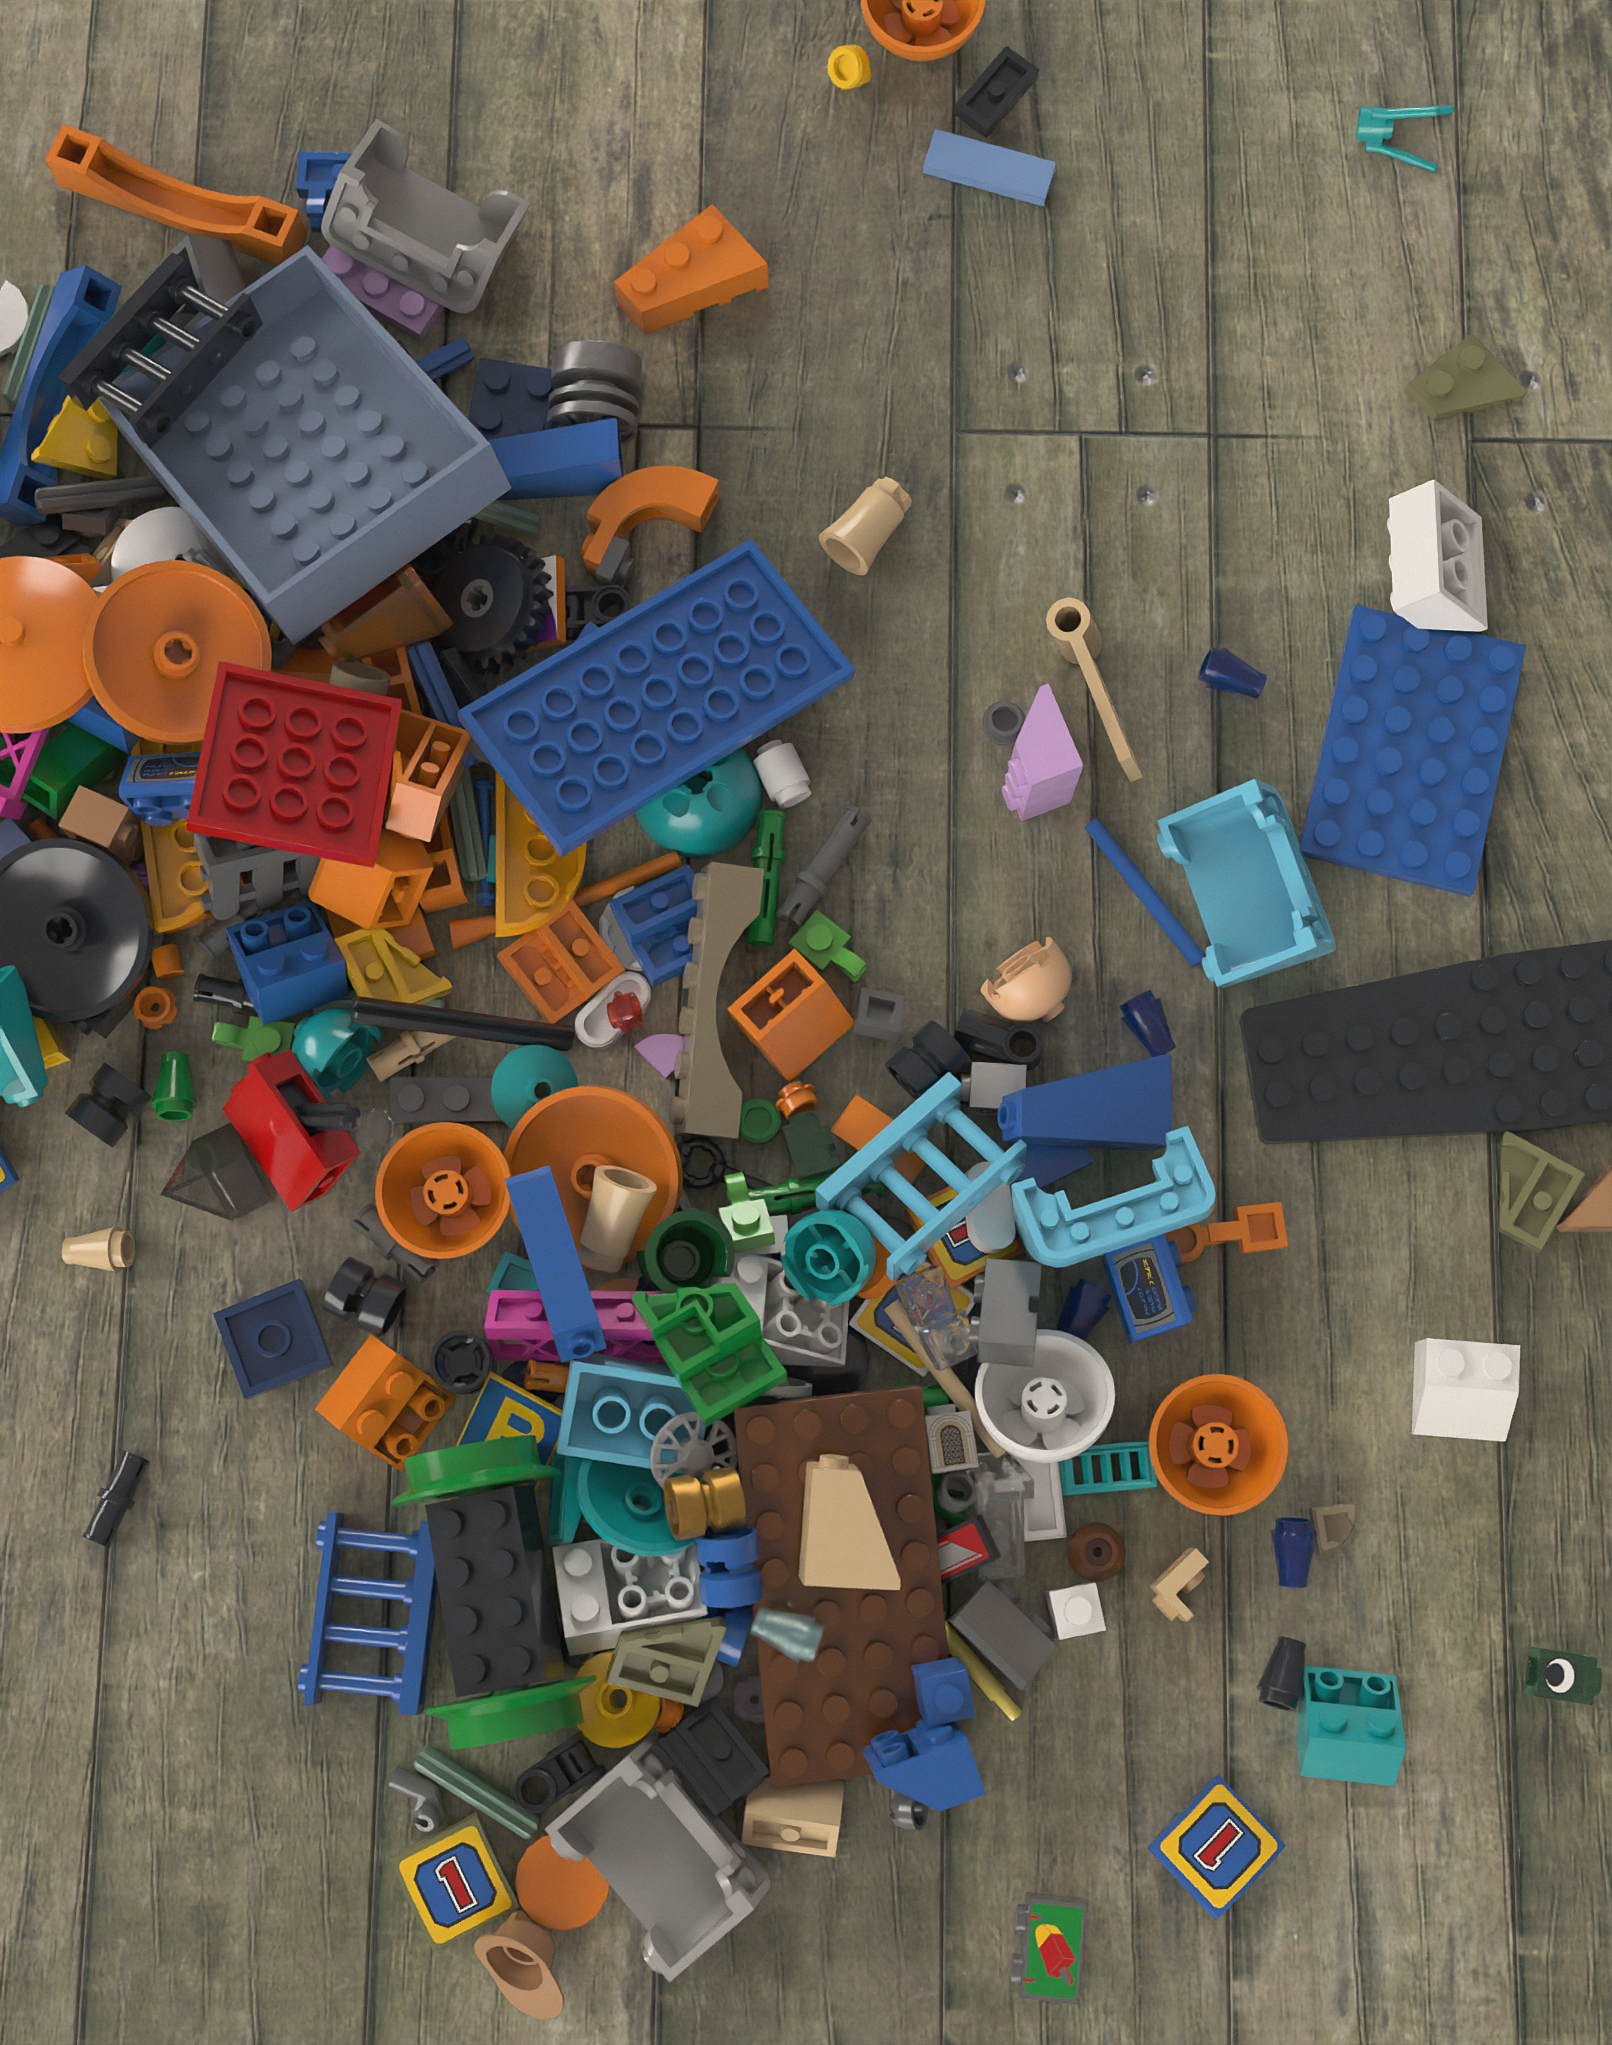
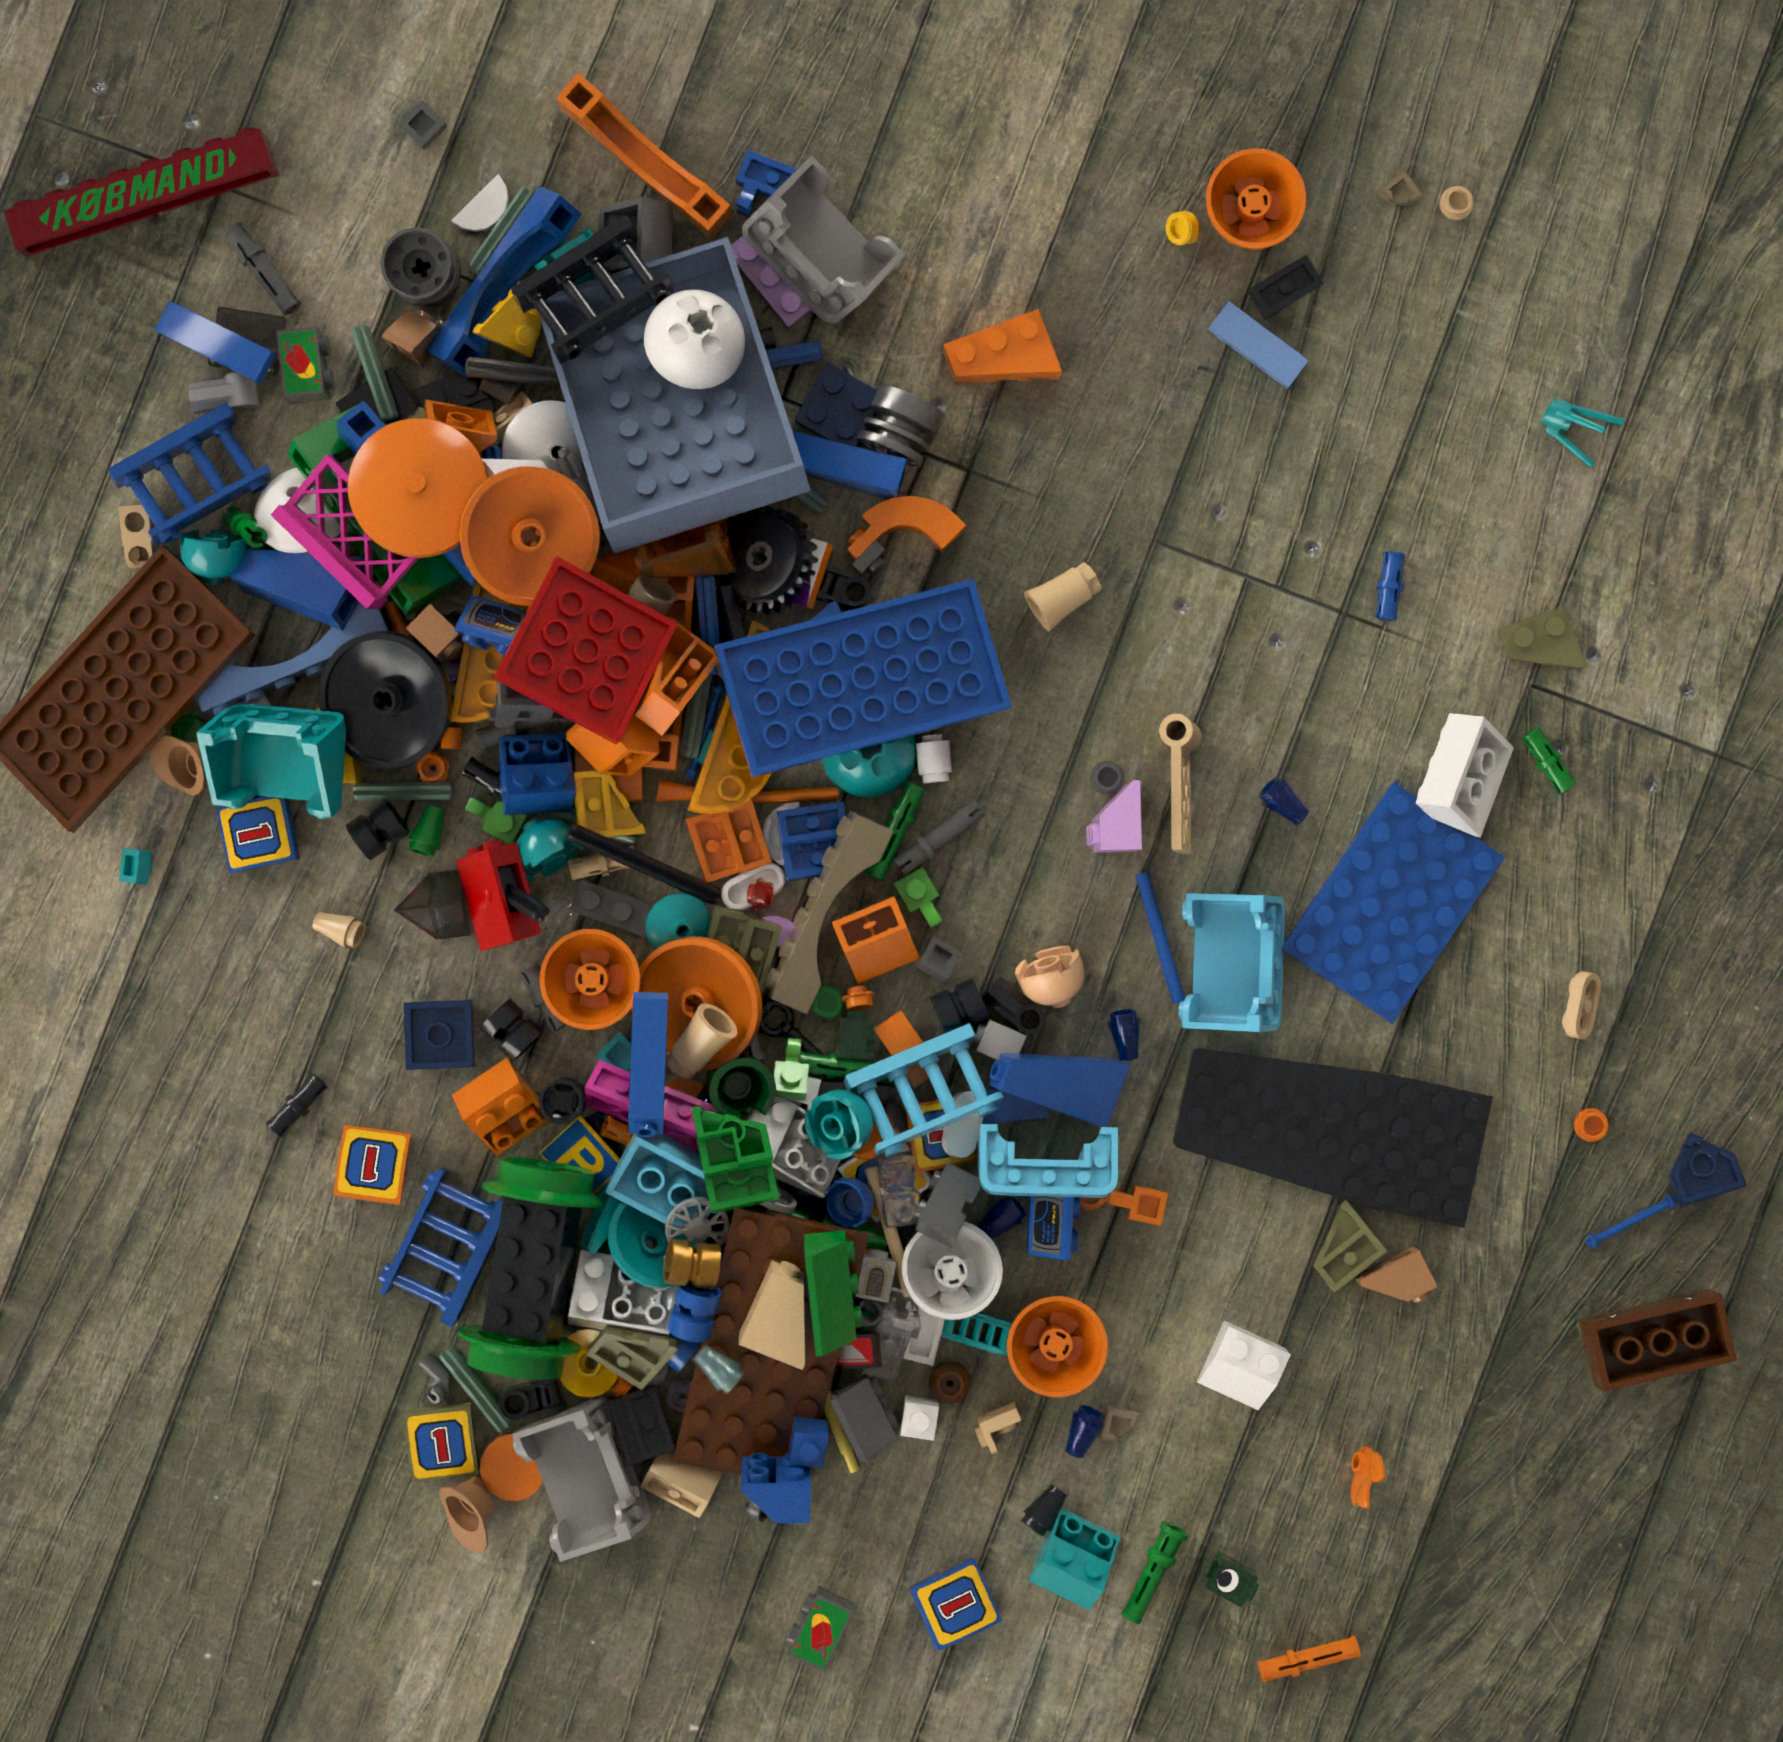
camera: 20 degrees right, 10 degrees up
none -> slope [333,1125,412,1206]
none -> sand green axle [353,781,454,801]
none -> white piece [644,289,745,389]
none -> olive slope [706,905,782,990]
none -> green slope [804,1230,862,1357]
none -> blue hair [825,1177,875,1228]
none -> green pin [1121,1521,1189,1624]
none -> blue pin [1375,551,1406,621]
none -> green pin [1521,726,1577,794]

